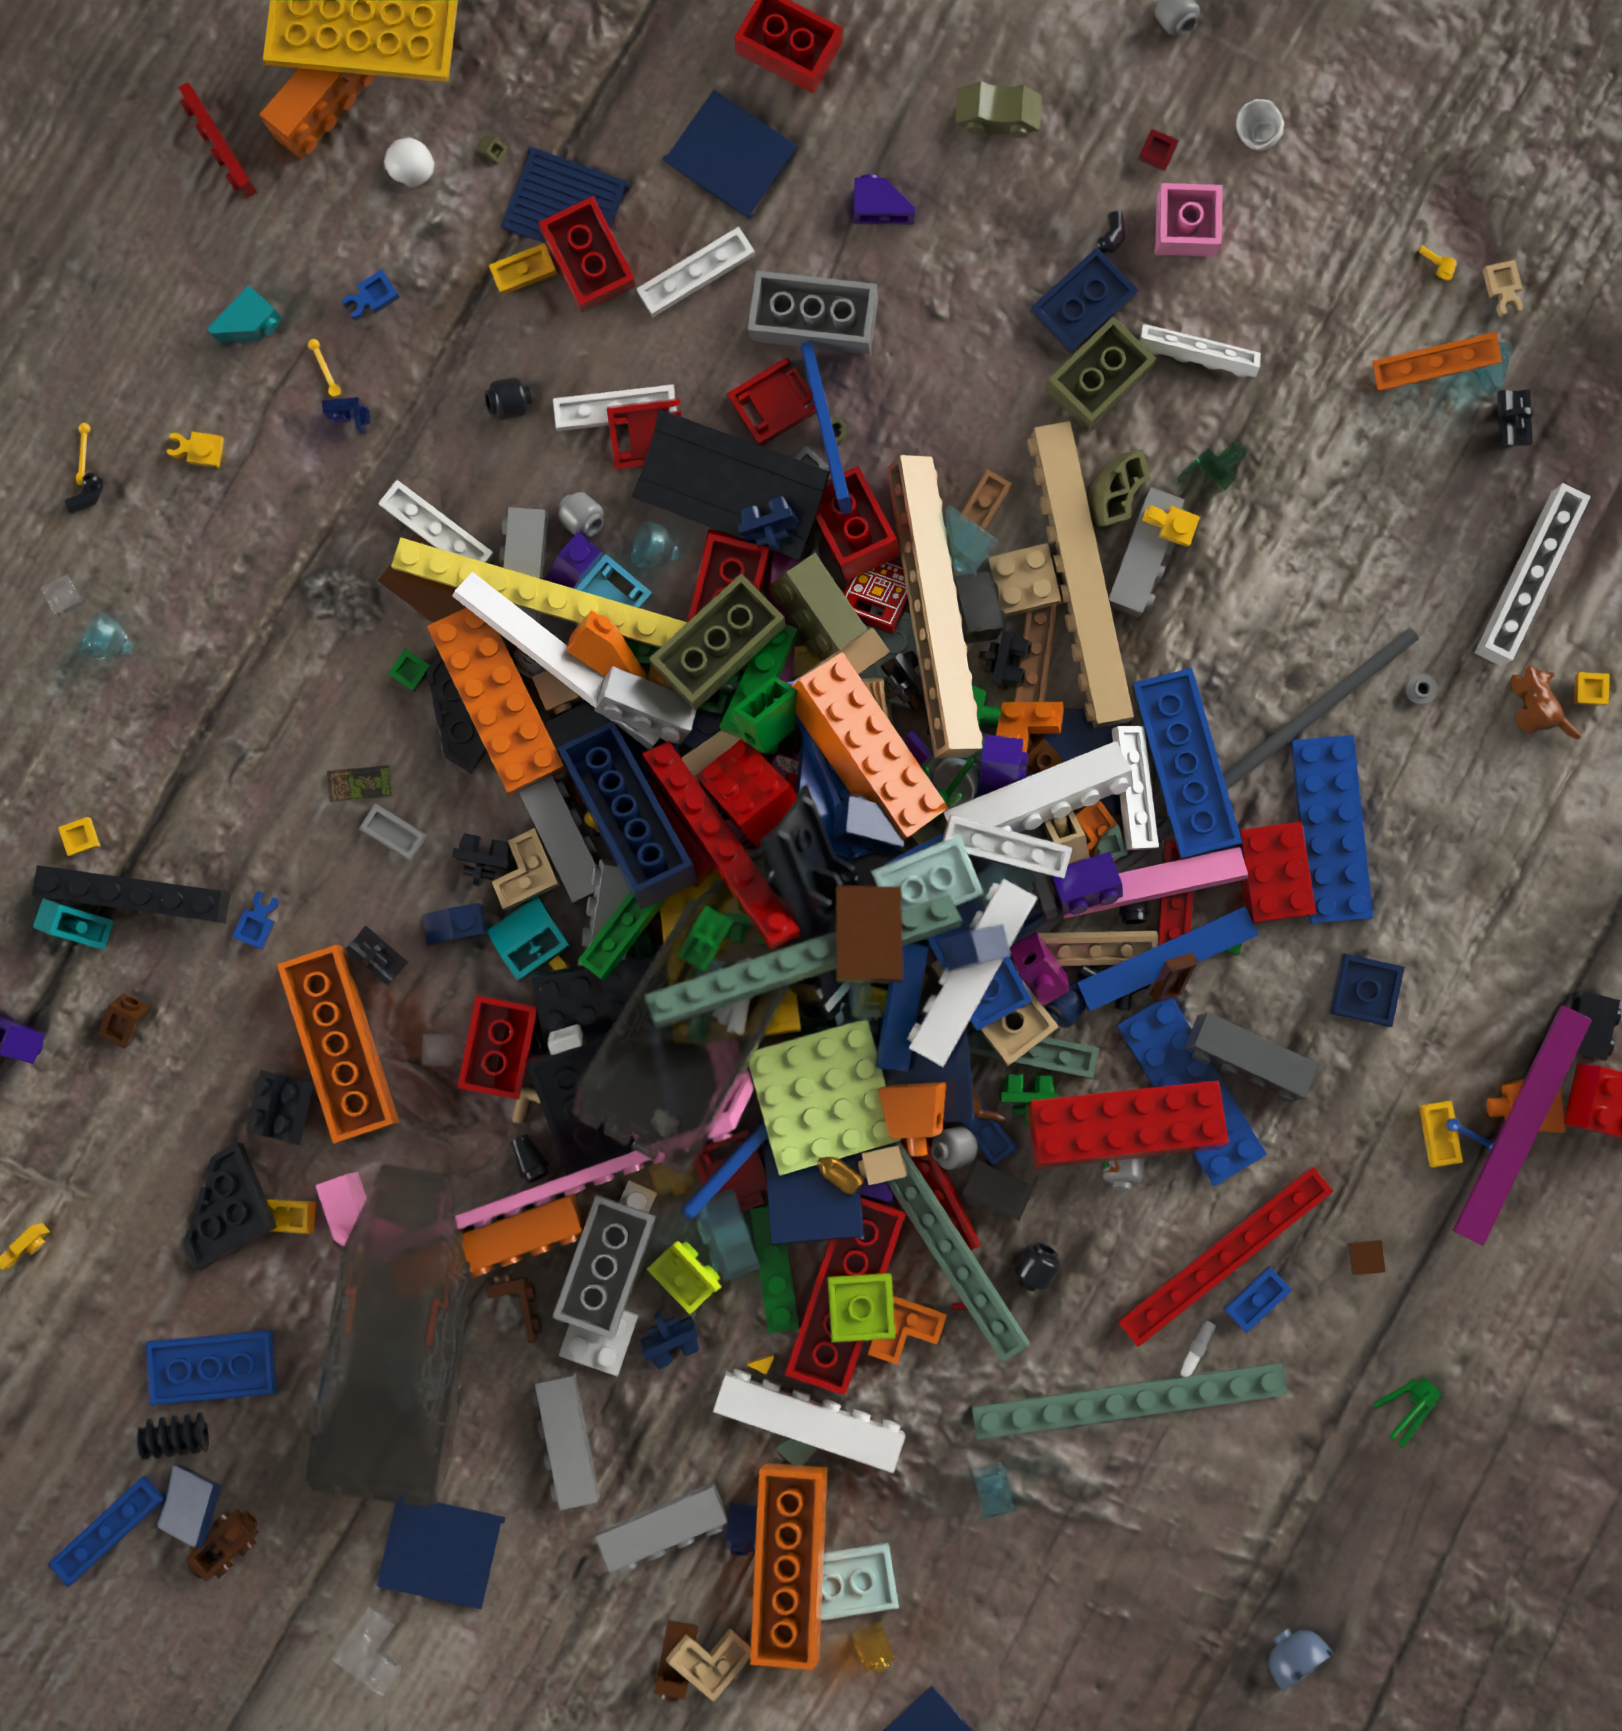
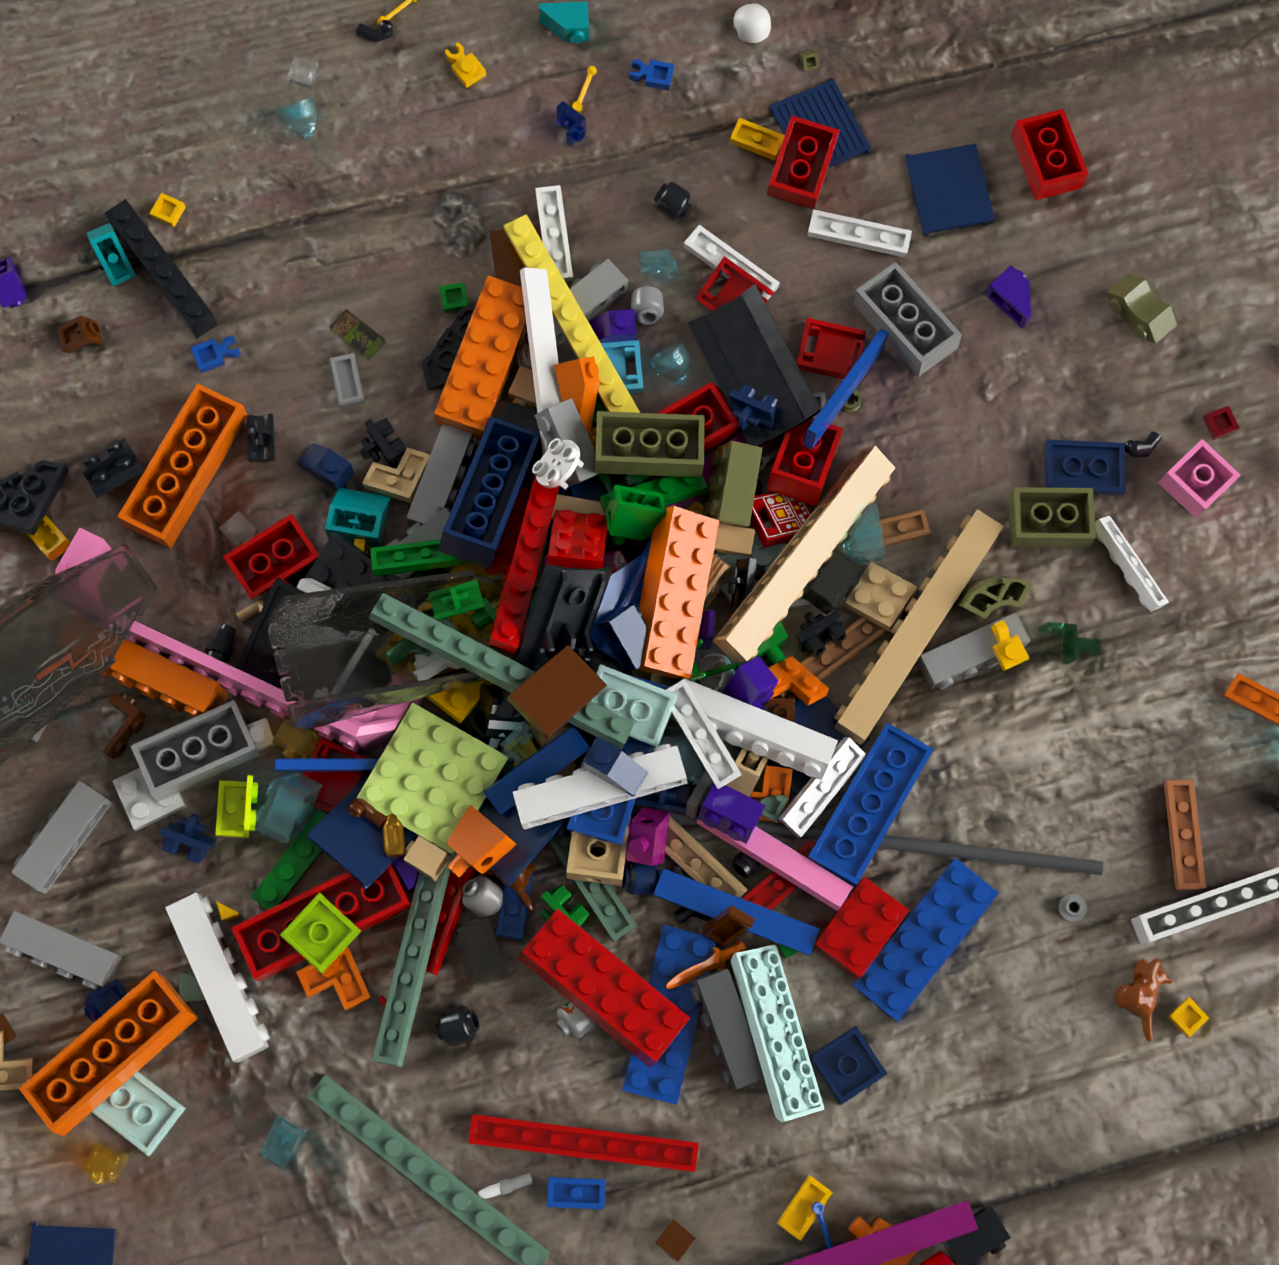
camera: 40 degrees right, 10 degrees down
none -> reddish brown arm [348,798,387,828]
none -> white plate [532,438,584,490]
none -> clear light blue bracket [639,249,677,283]
none -> orange sword [666,940,747,989]
none -> light aqua plate [731,944,825,1122]
none -> nougat plate [1164,780,1206,891]

